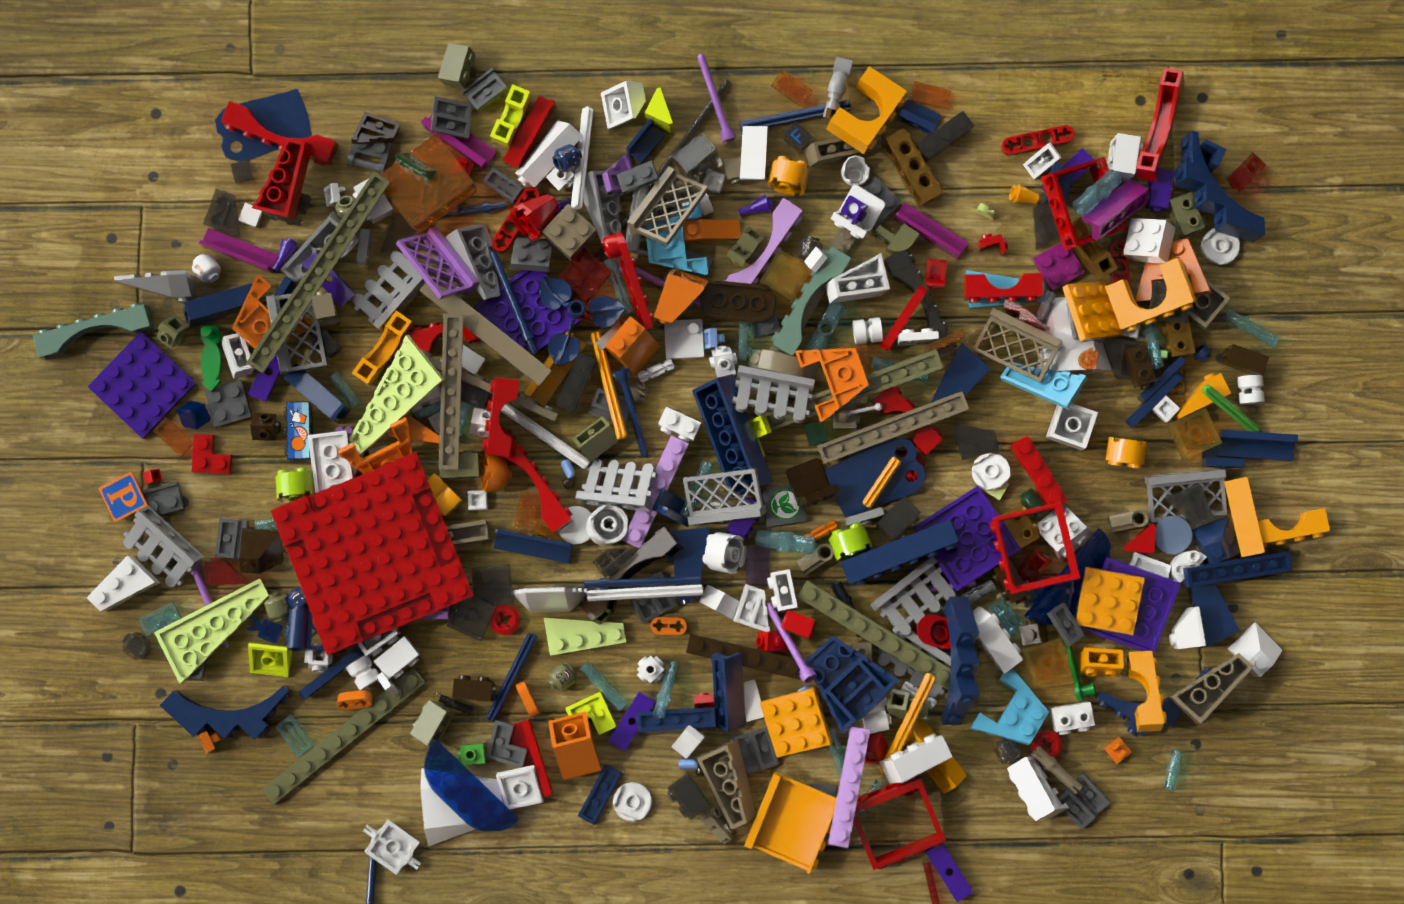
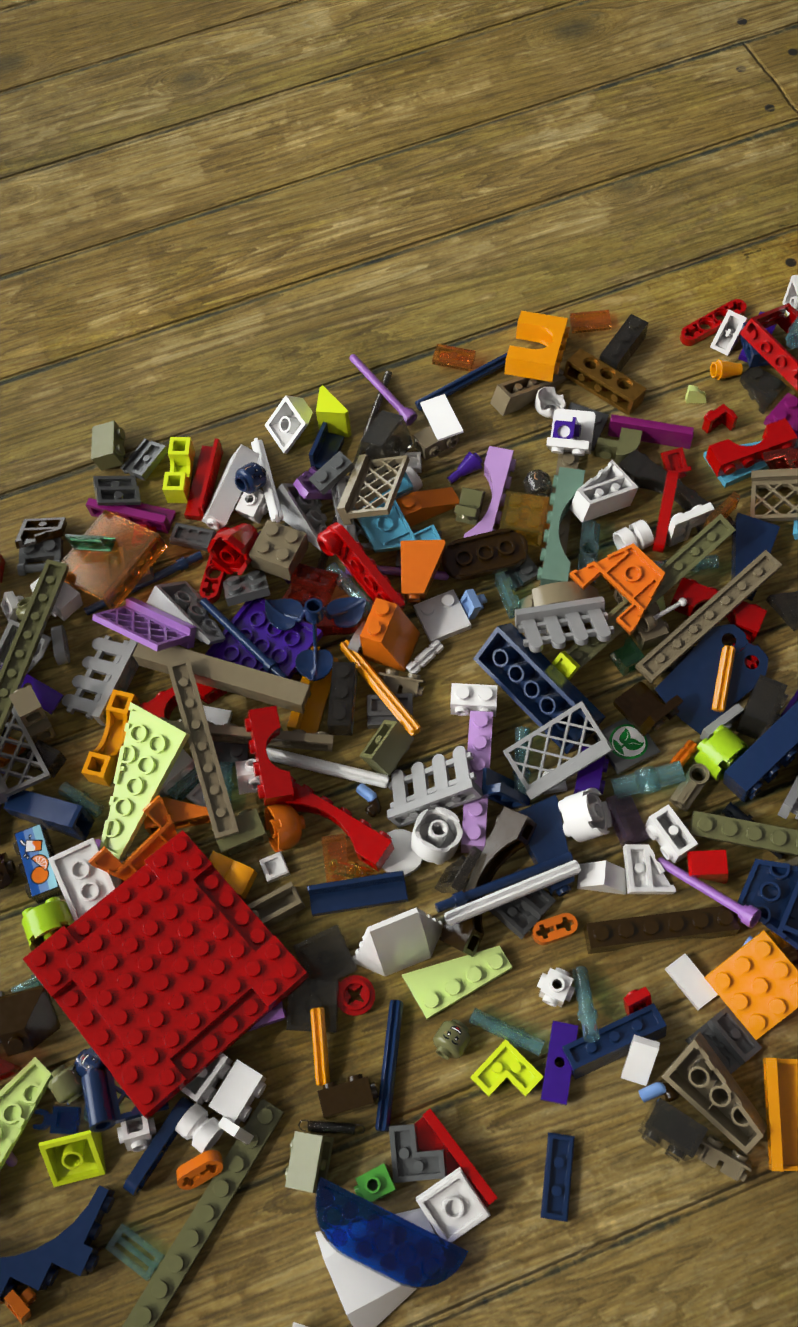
camera: 15 degrees left, 20 degrees down
dark brown wing [381,211,418,251] -> none
orange beam [516,681,540,718] -> none
orange slope [548,711,601,780] -> none
white tile [613,782,652,822] -> none
dark blue piece [614,367,648,457] -> none
white brick [709,346,738,378] -> none
dark blue panel [712,653,746,732] -> none
red bracket [756,632,787,652] -> none
light orange brick [767,156,810,196] -> none
clear smoke brick [783,122,813,154] -> none
white tile [804,247,827,272] -> none
light grey piece [823,56,853,118] -> none
dark blue panel [897,99,942,135] -> none
none -> light orange axle [310,1007,330,1086]

